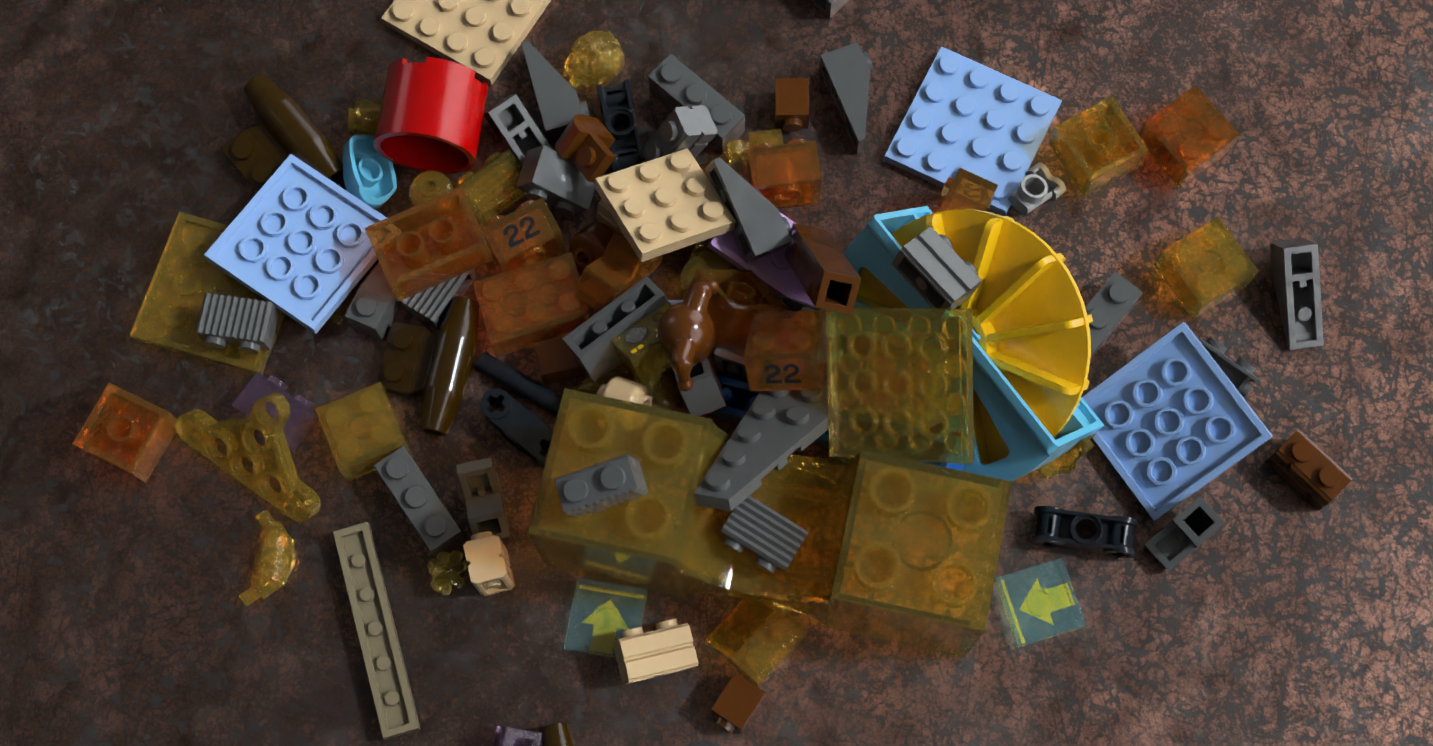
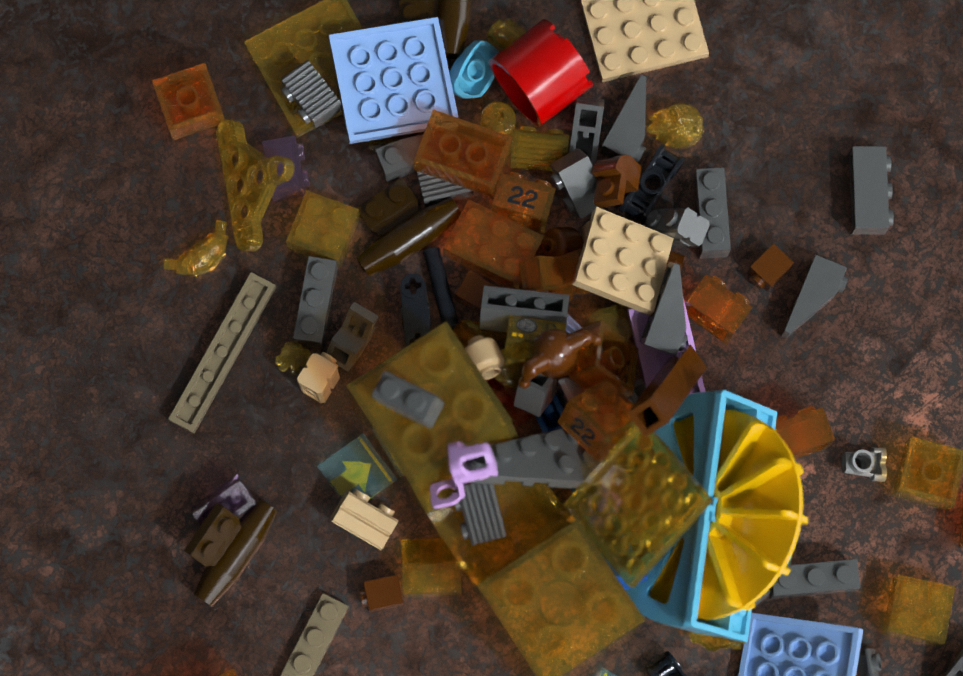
camera: 40 degrees right, 5 degrees up
clear yellow plate [726,129,786,168] -> none
light blue plate [884,46,1062,216] -> none
dark grey brick [892,226,982,318] -> none
none -> lavender piece [430,441,498,509]

